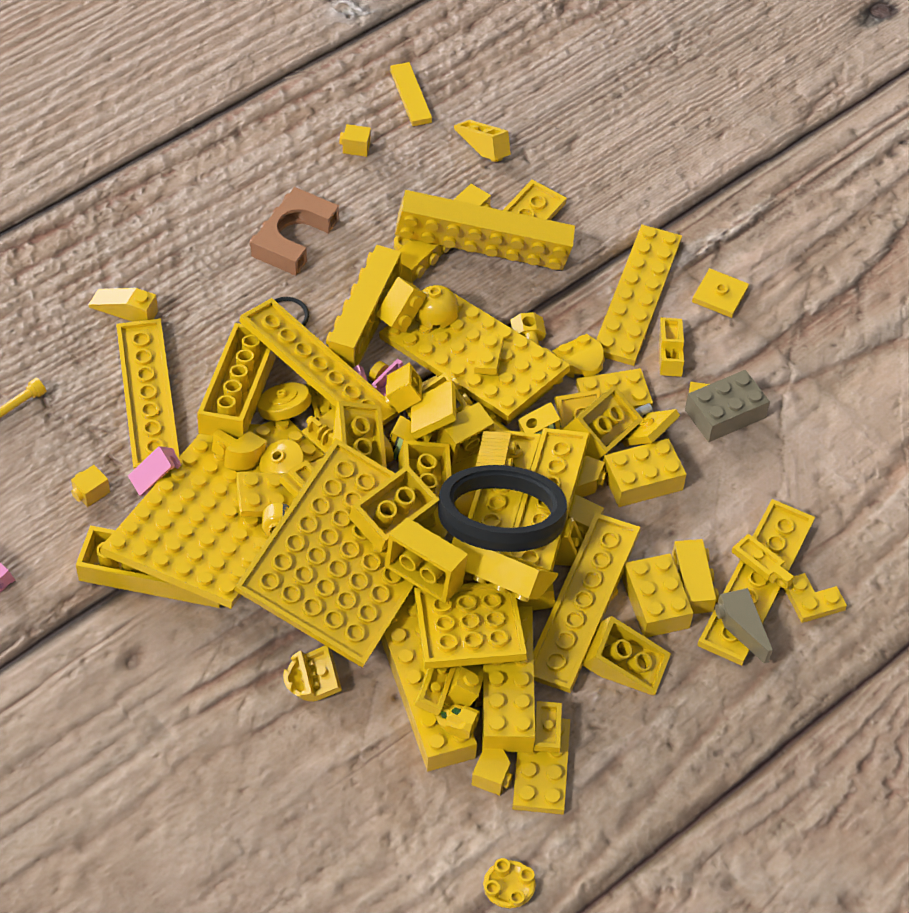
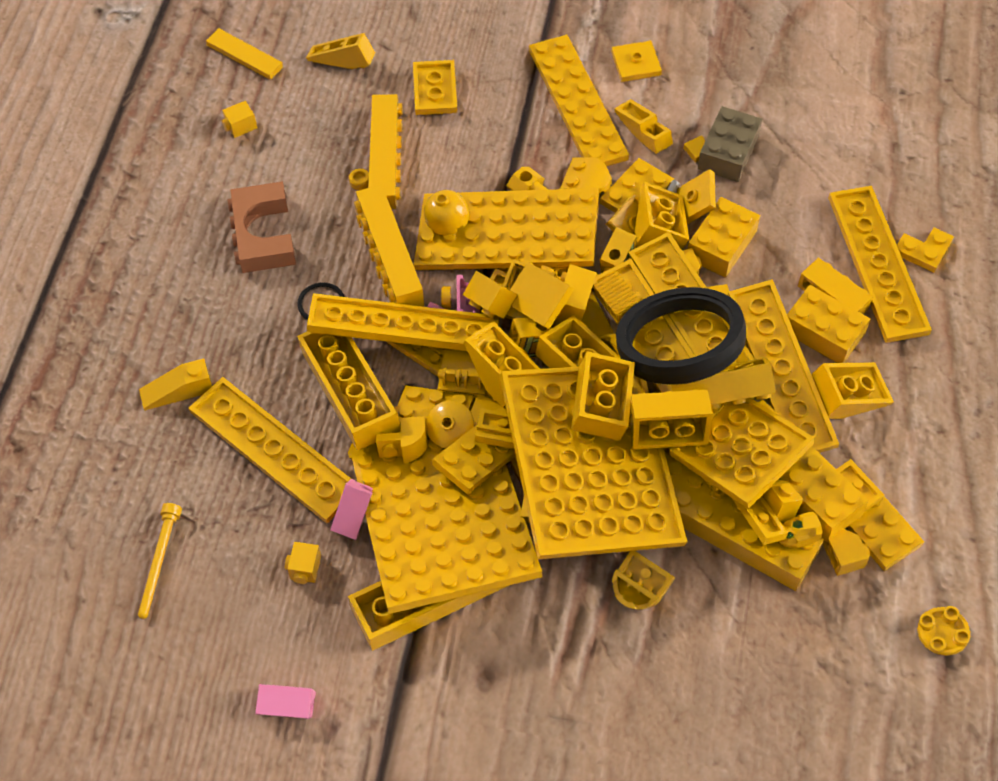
camera: 35 degrees left, 5 degrees up
yellow wheel [257,382,312,421] -> none
yellow head [262,503,289,536] -> none
yellow brick [375,277,427,333] -> none
yellow brick [395,190,575,271] -> none
yellow plate [474,335,504,375] -> none
dark tan slope [715,588,773,663] -> none
yellow hinge [732,534,794,590] -> none

